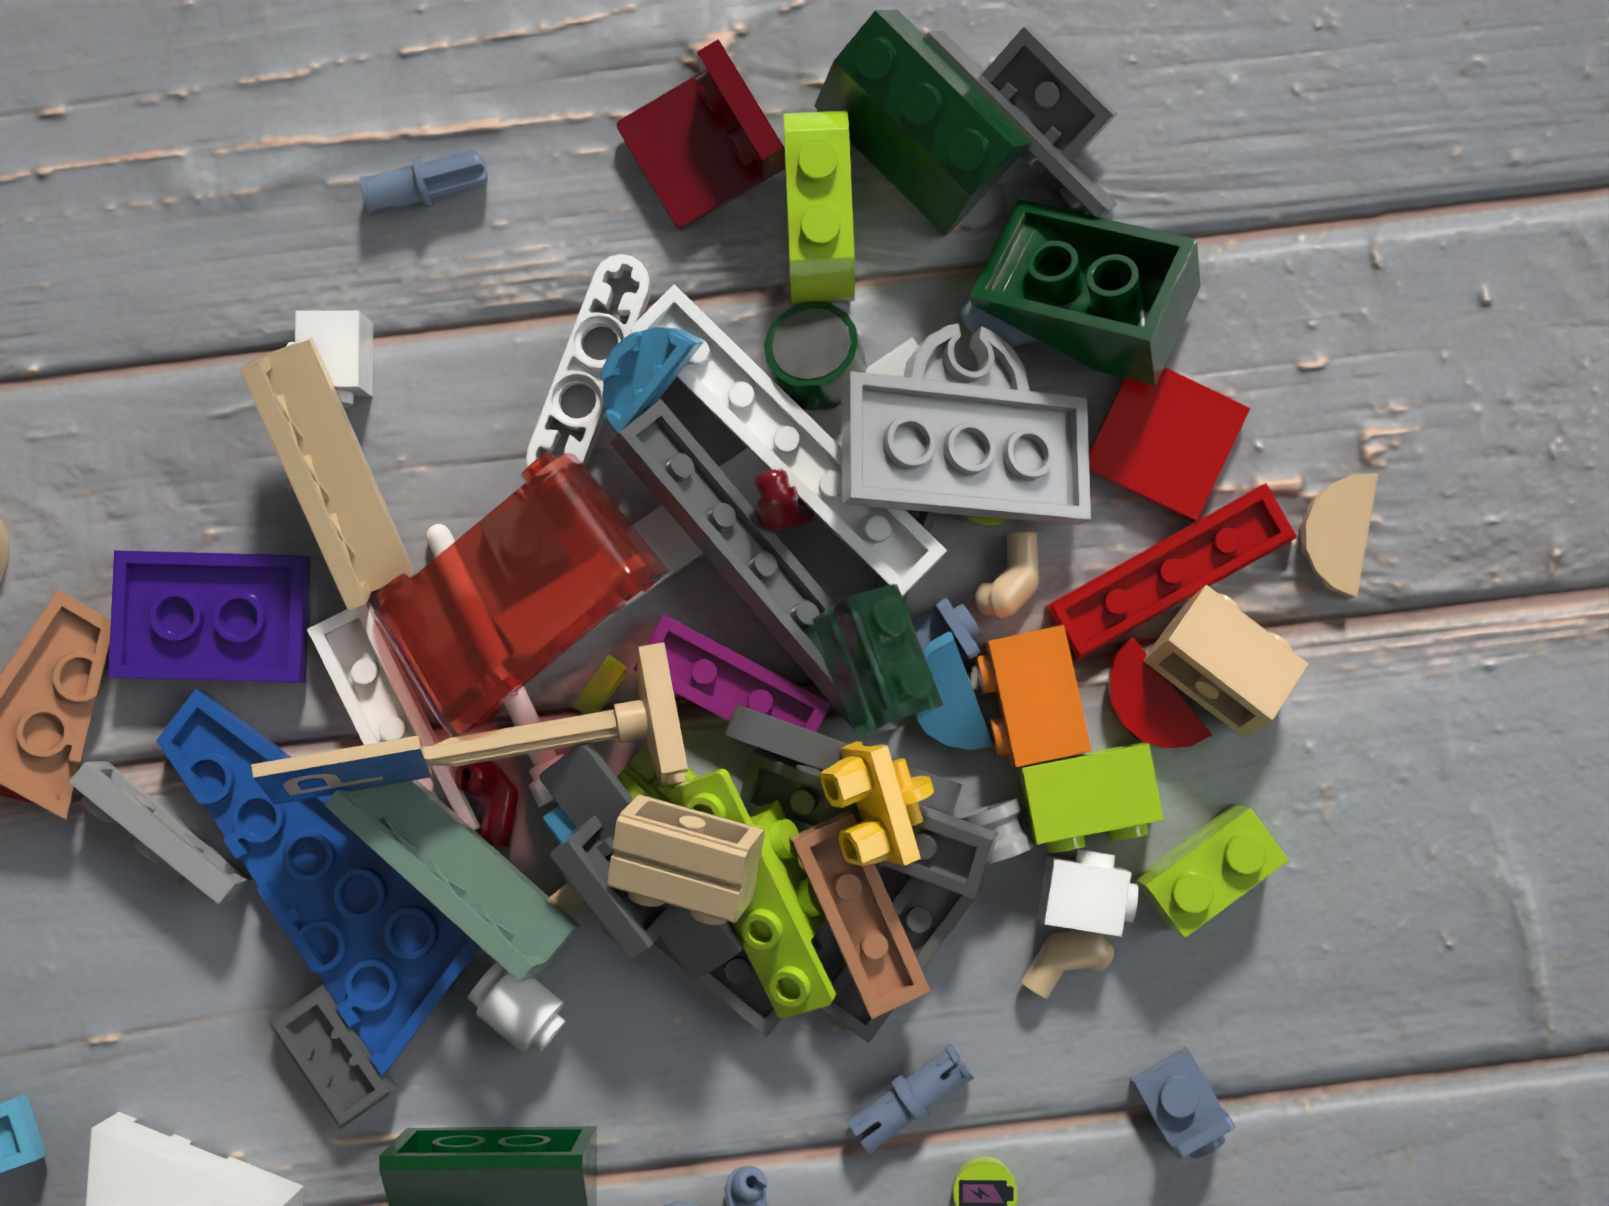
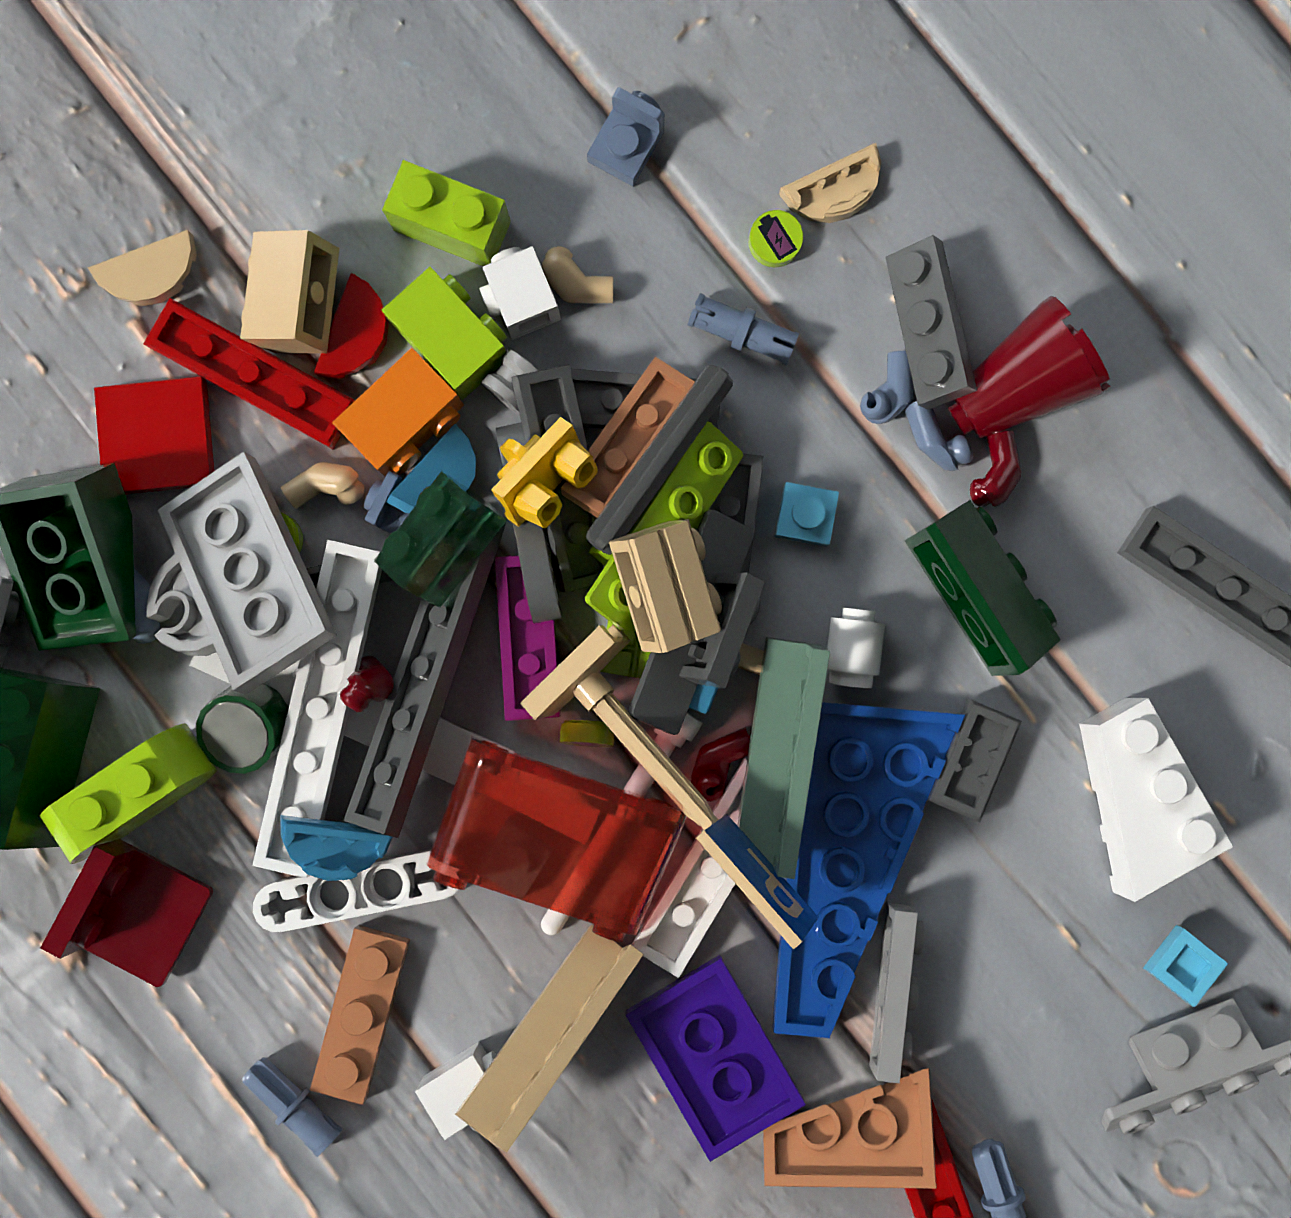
camera: 120 degrees left, 0 degrees up
none -> nougat plate [310,925,411,1105]
none -> dark grey axle [586,364,733,555]
none -> medium azure plate [775,482,839,547]

